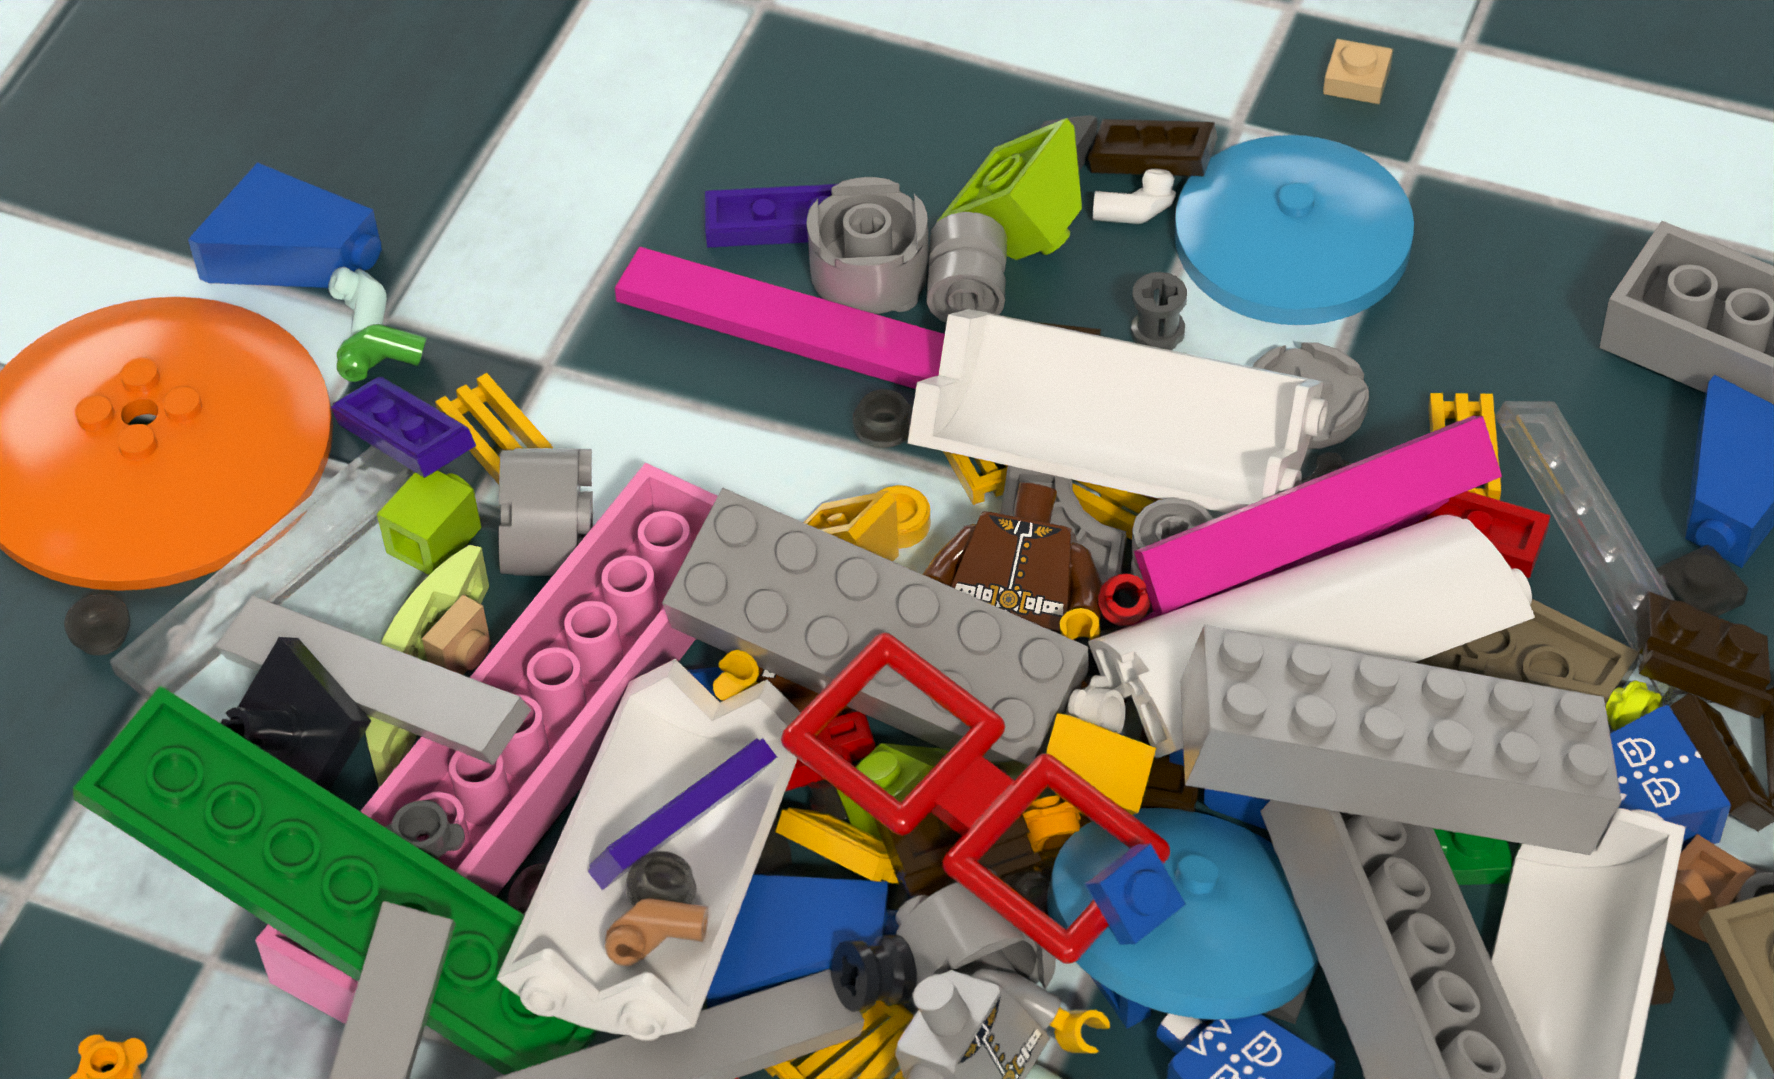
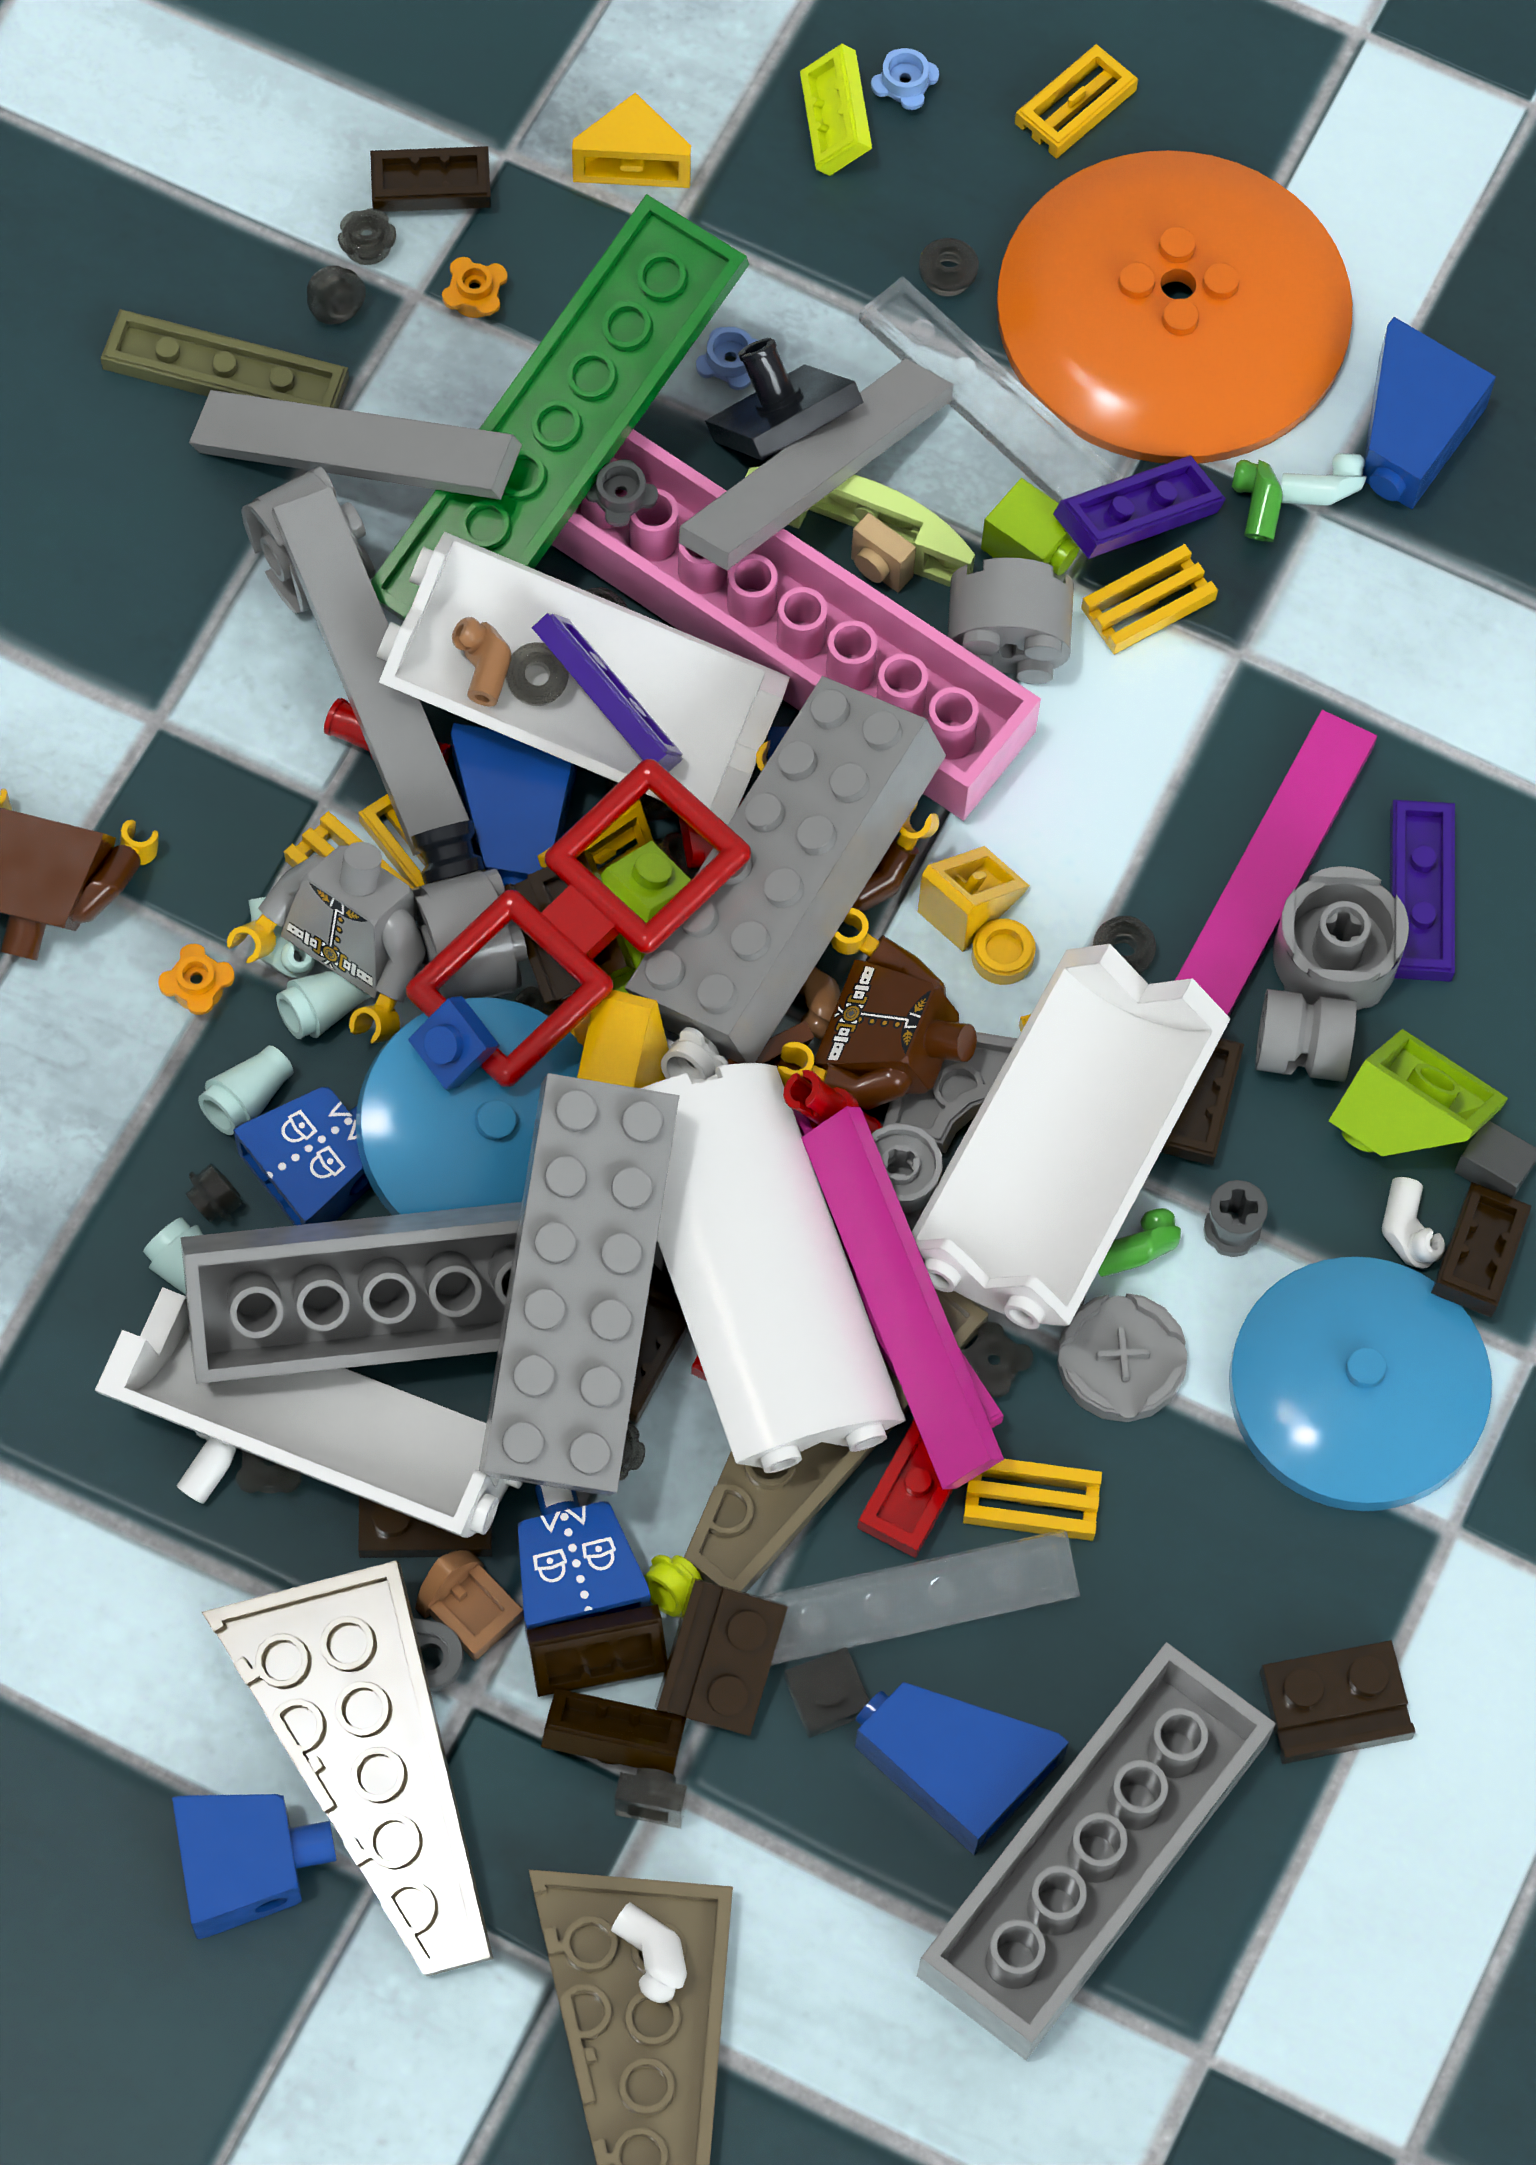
camera: 90 degrees right, 15 degrees up
none -> dark brown plate [1259,1640,1415,1764]

